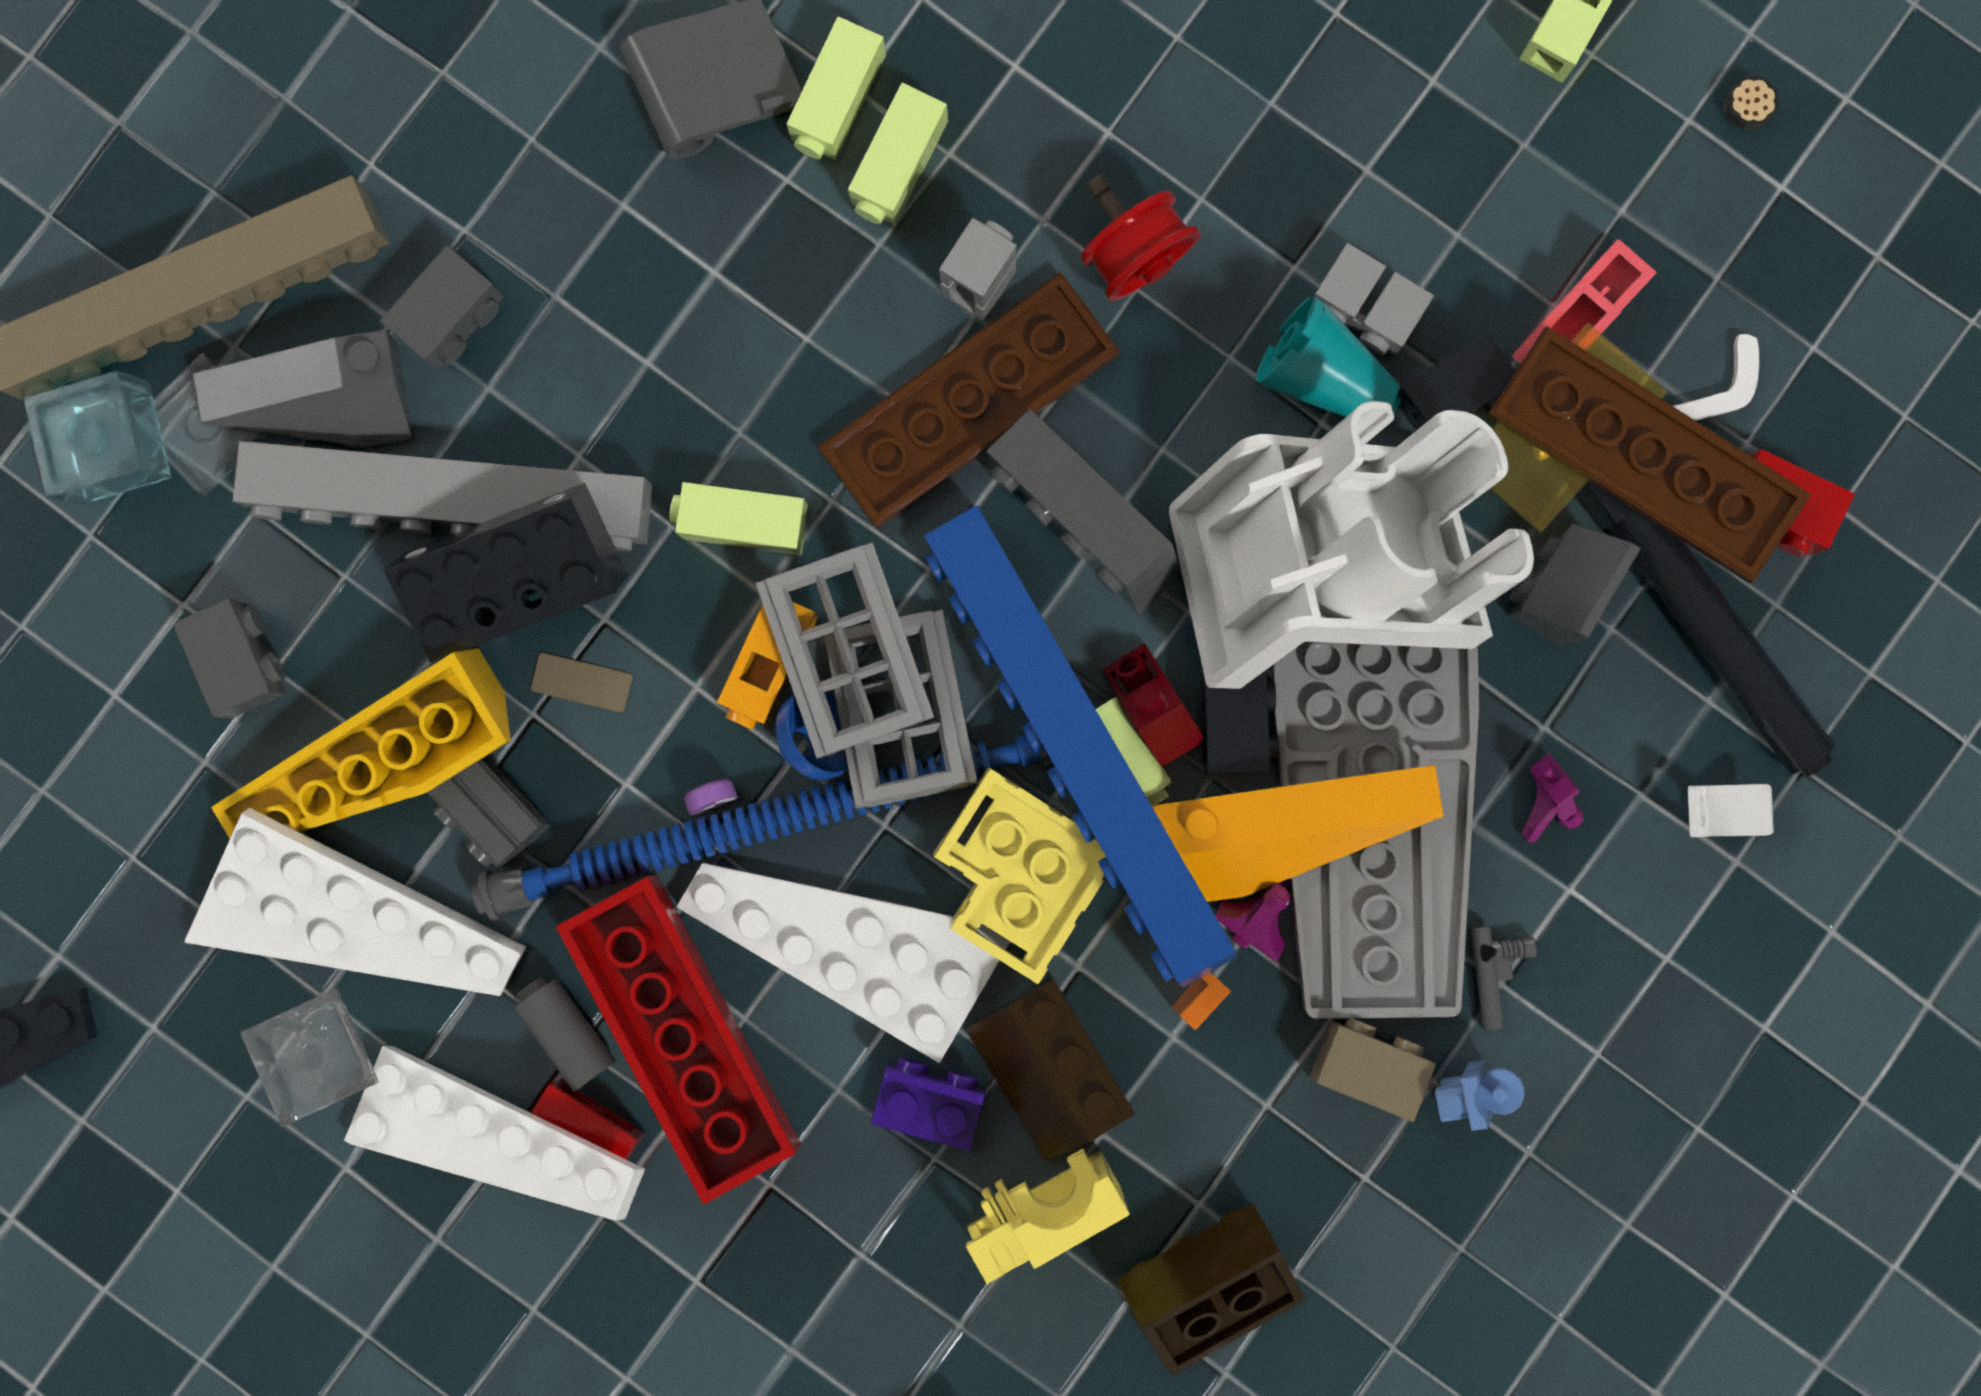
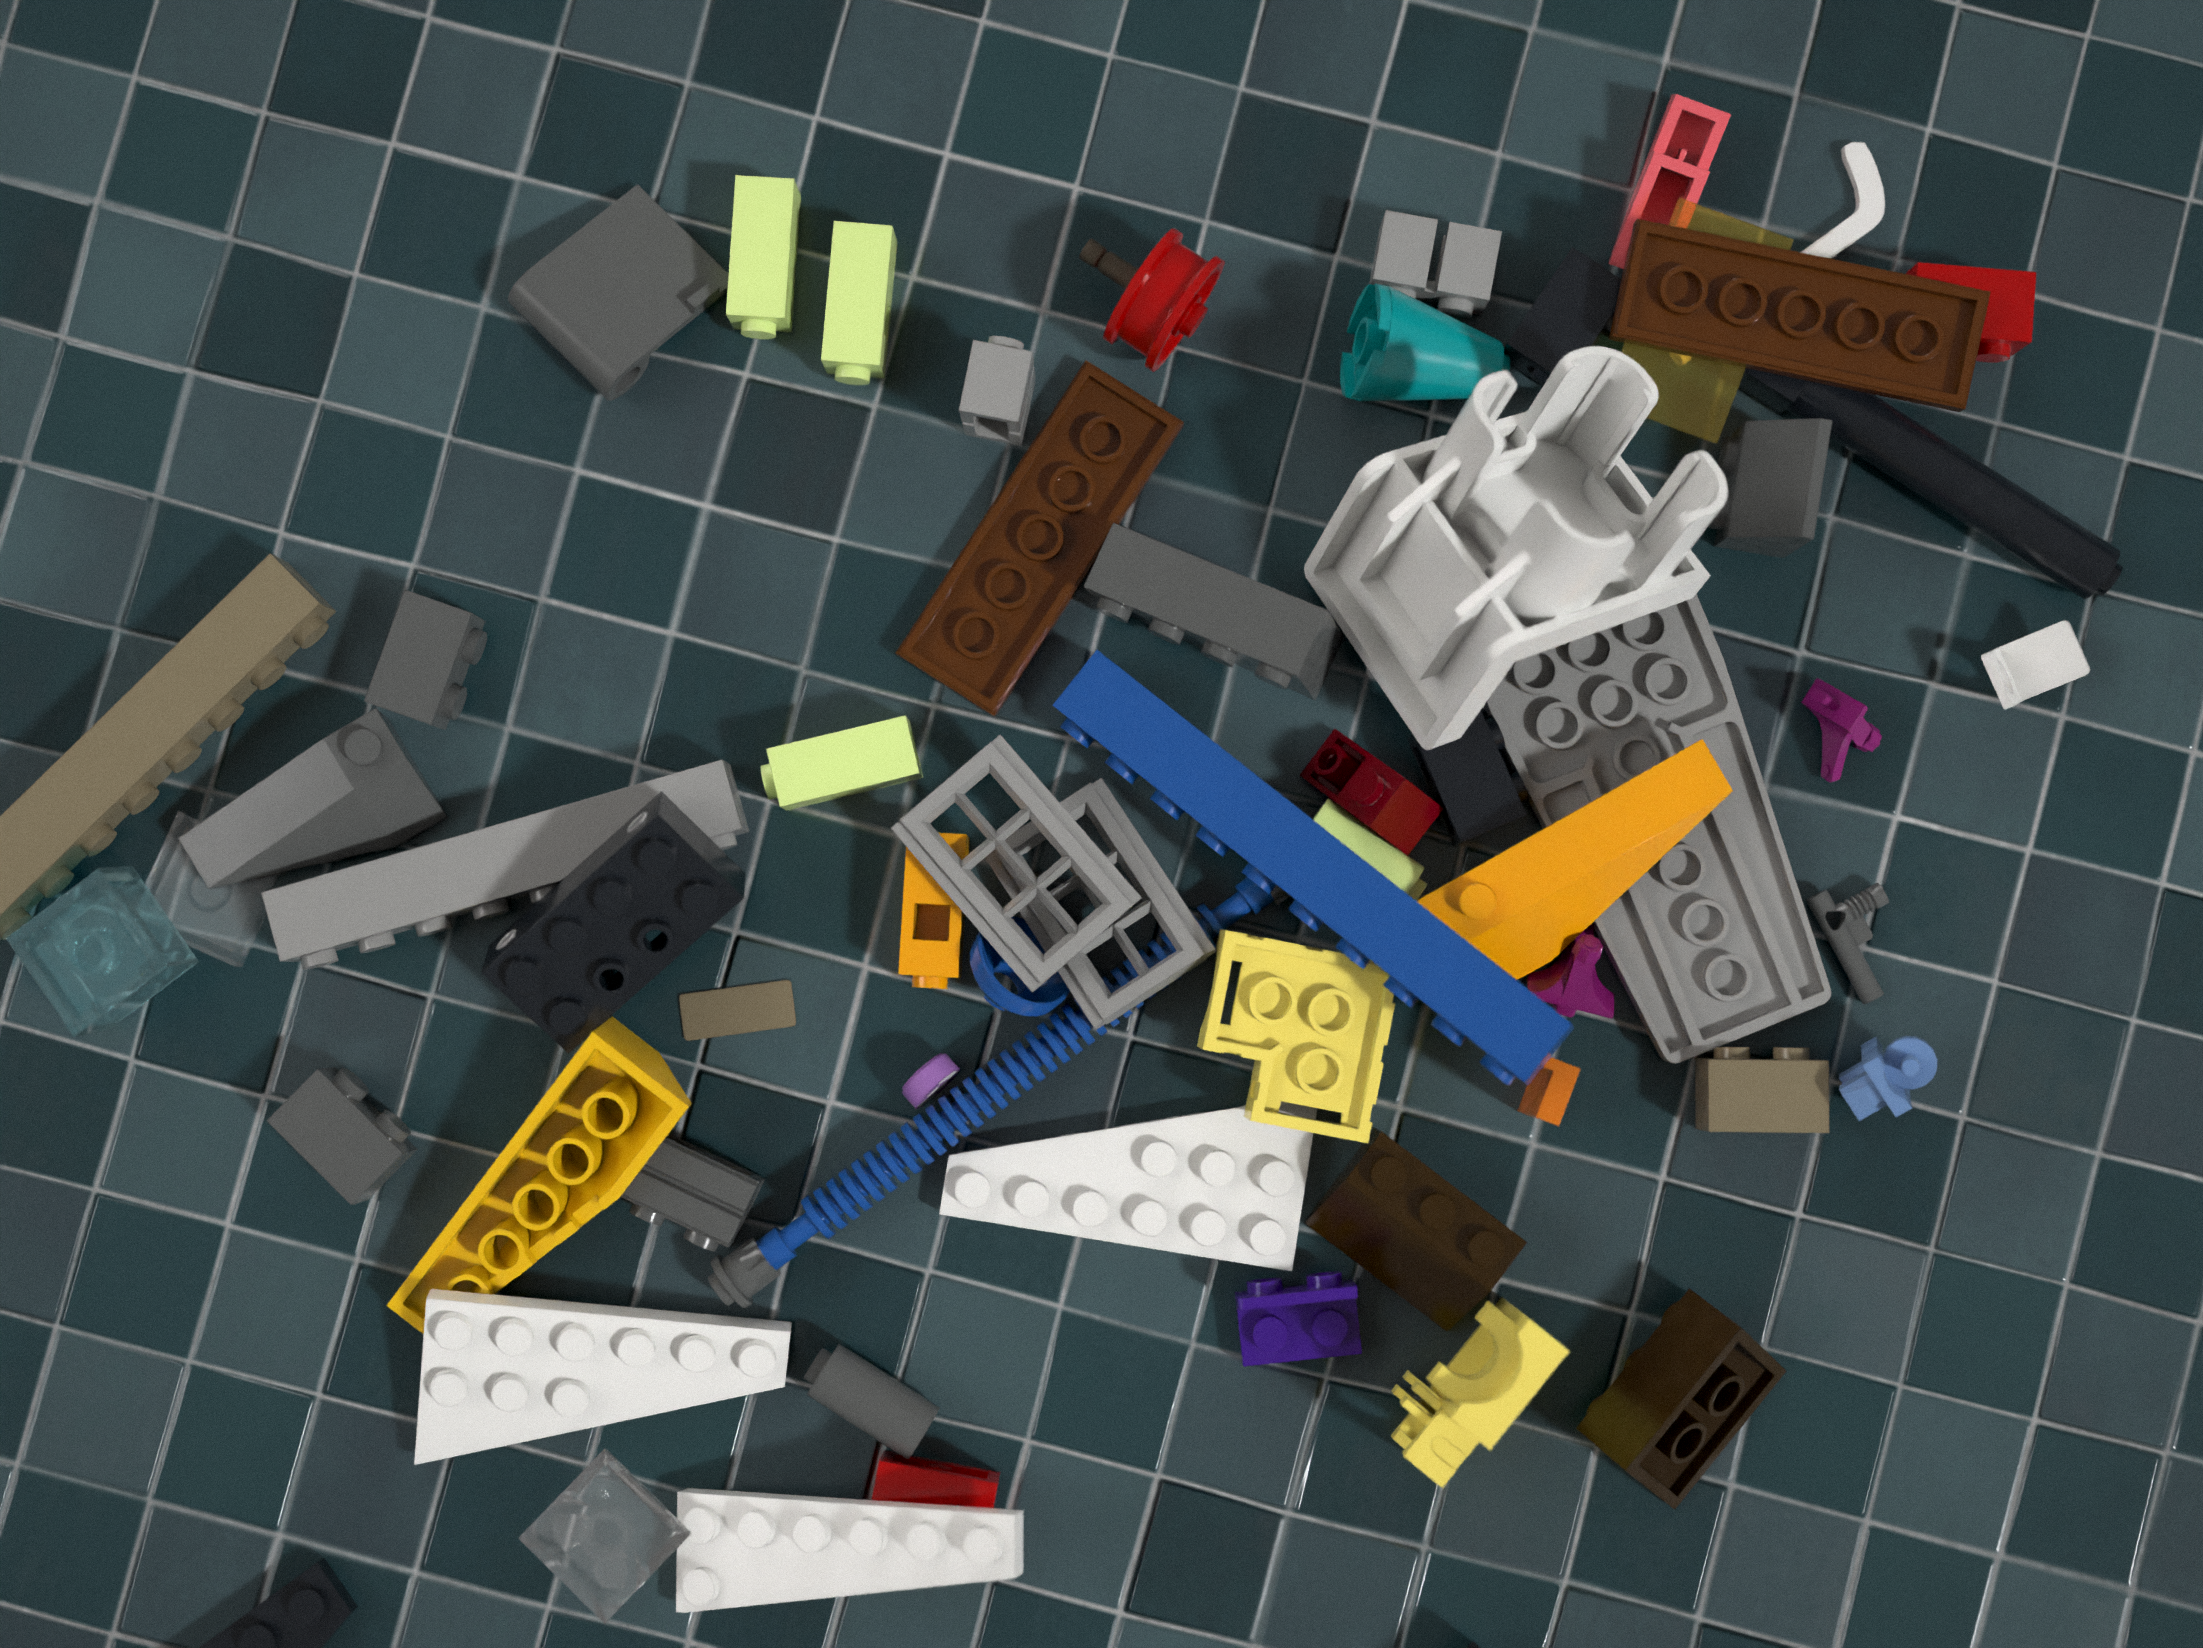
camera: 25 degrees left, 0 degrees up
red brick [555,875,802,1205] -> none

